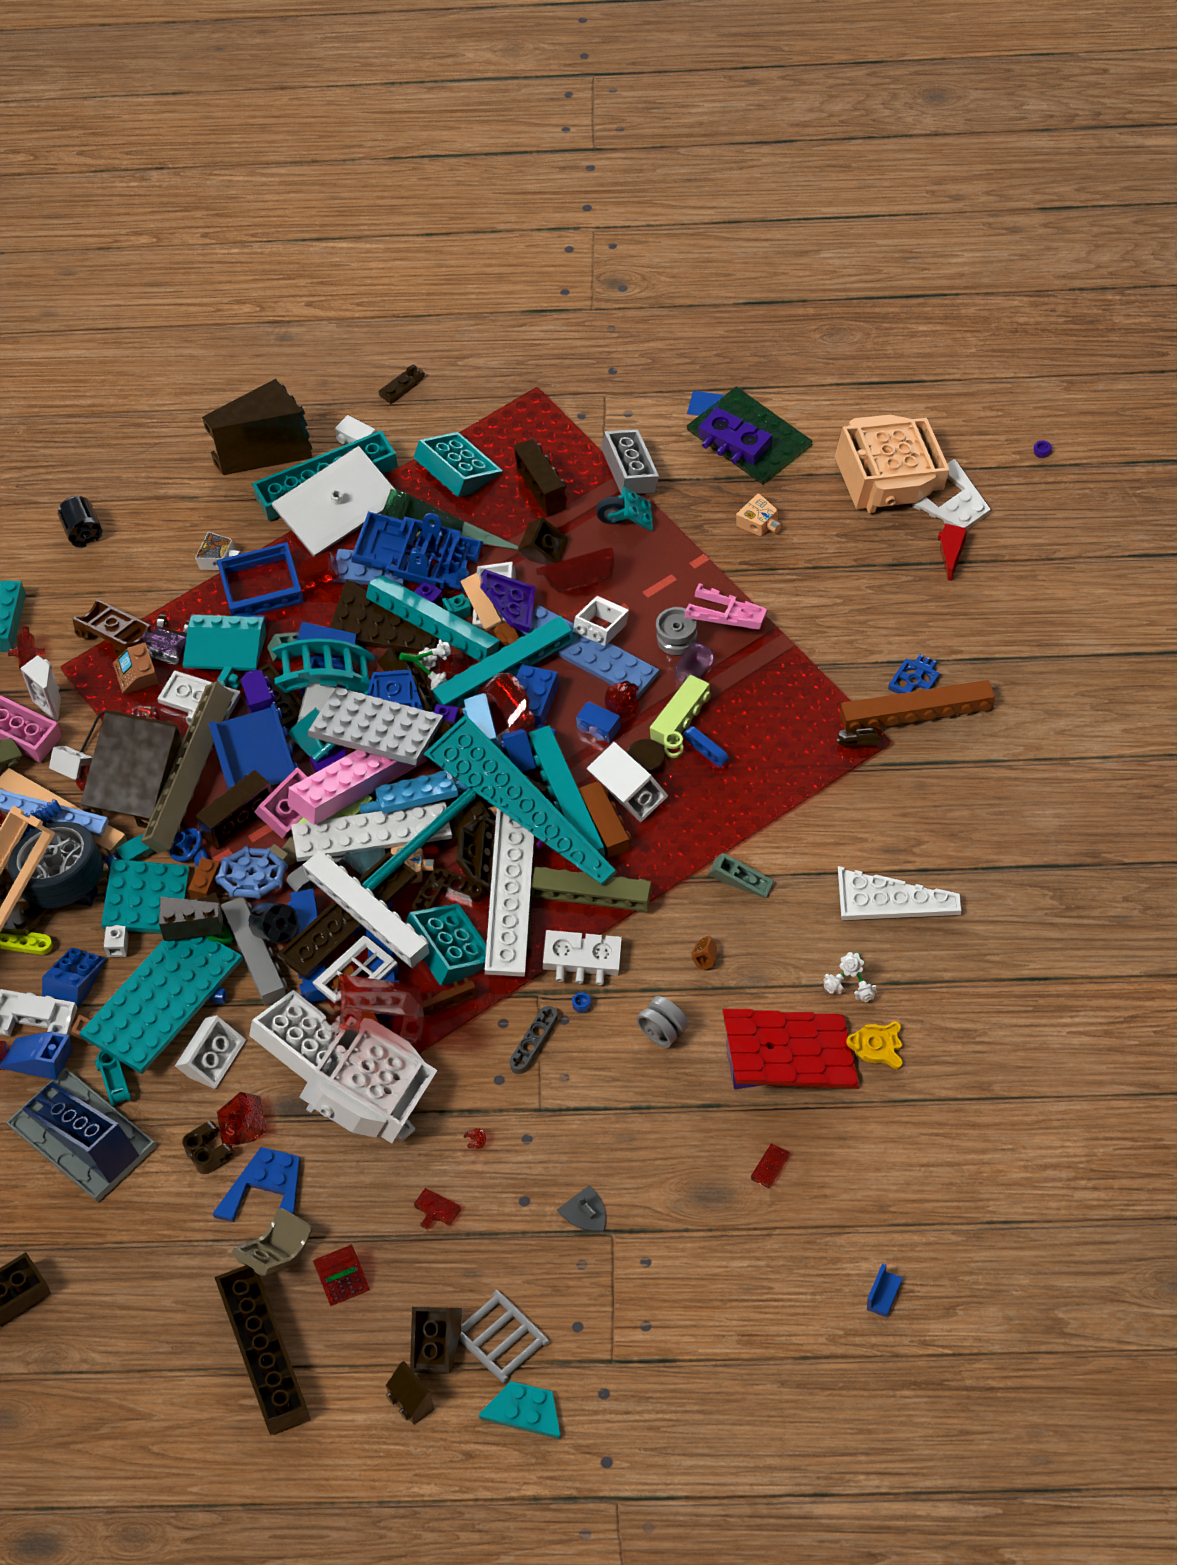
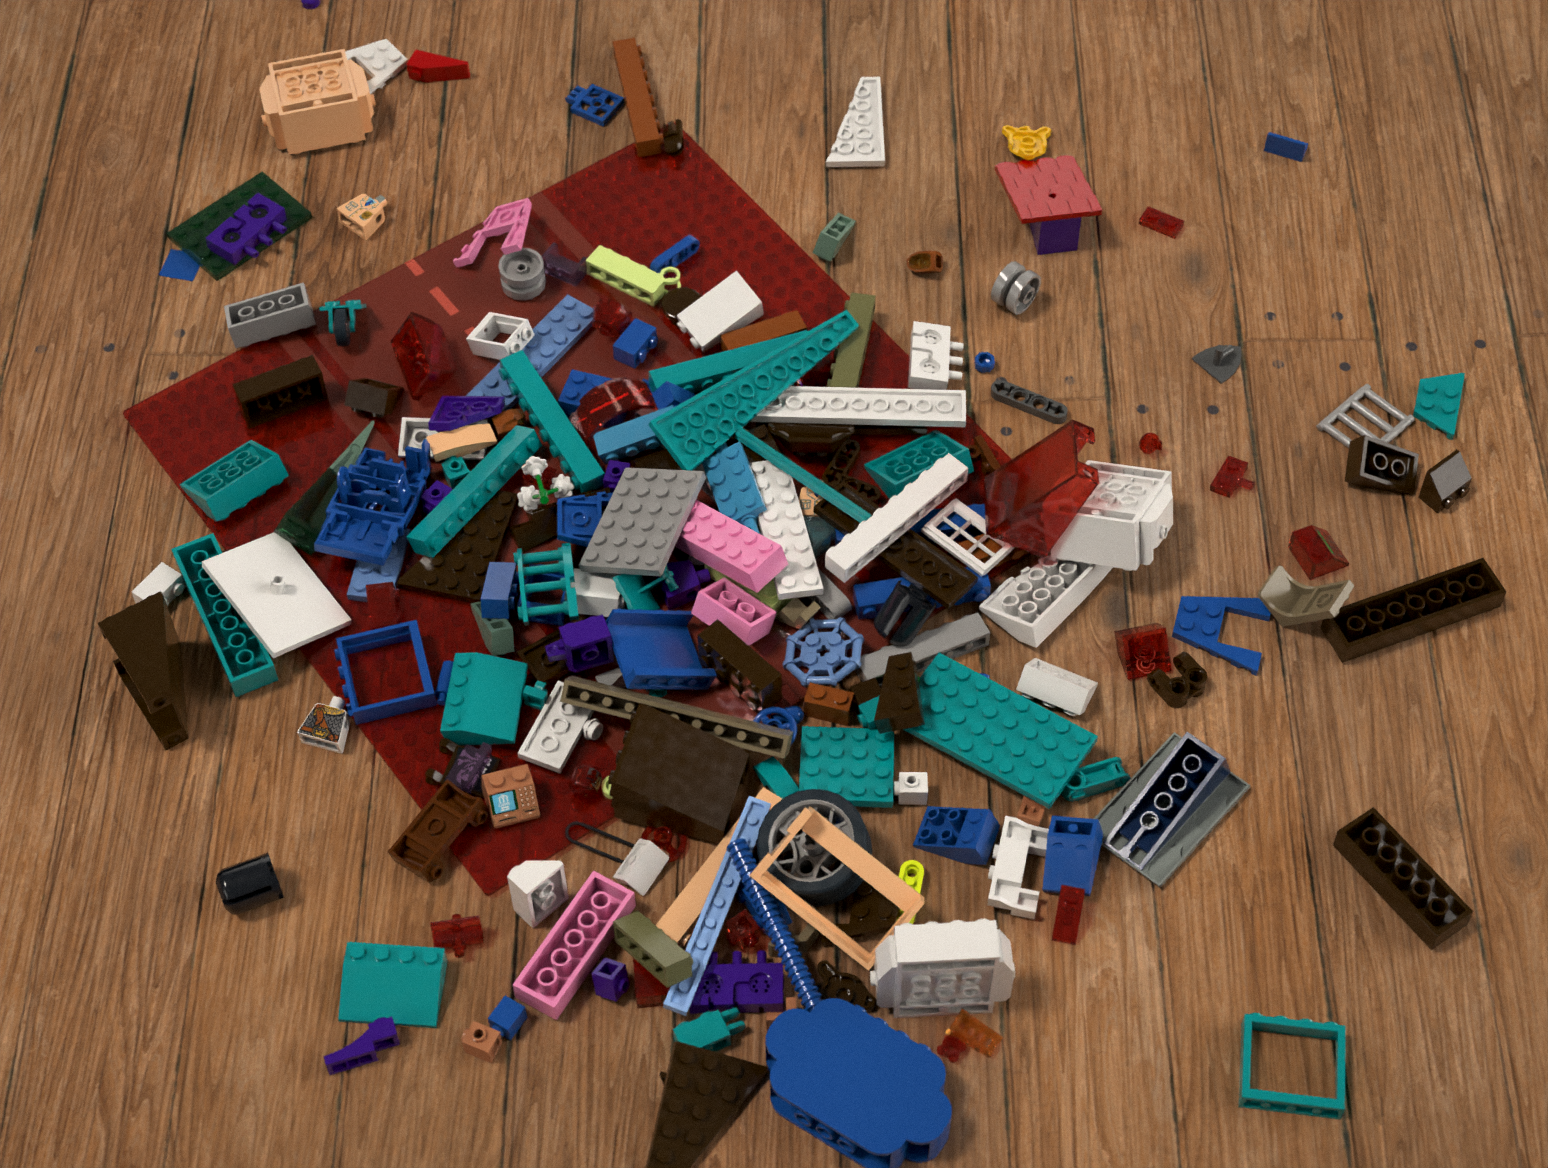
camera: 95 degrees left, 0 degrees up
dark brown hinge [379,364,425,404] -> none
white plant [823,952,878,1002] -> none

